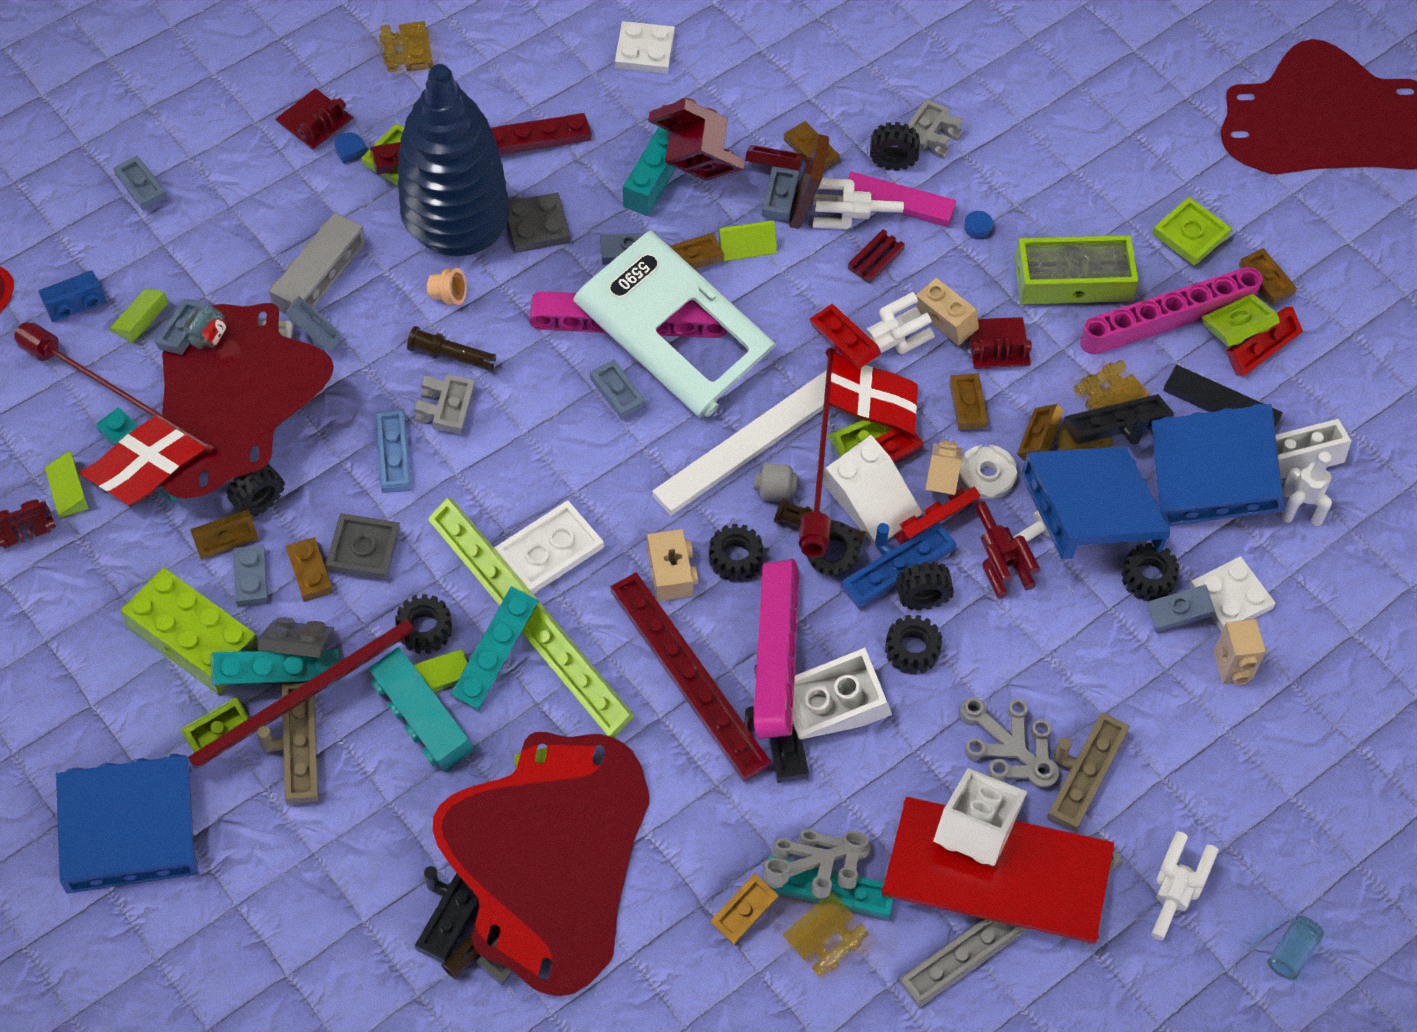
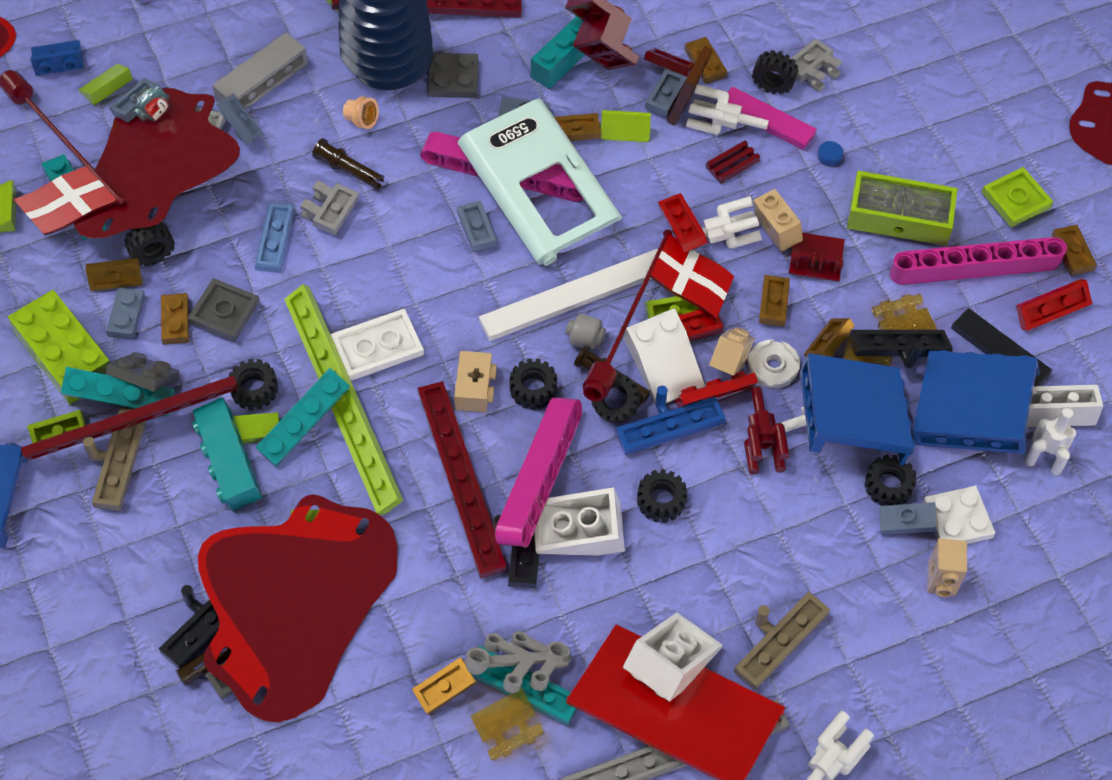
camera: 15 degrees right, 0 degrees up
black tyre [896,562,954,610] -> none
light grey plant [959,698,1059,788] -> none
lime plate [1201,293,1280,347] -> none

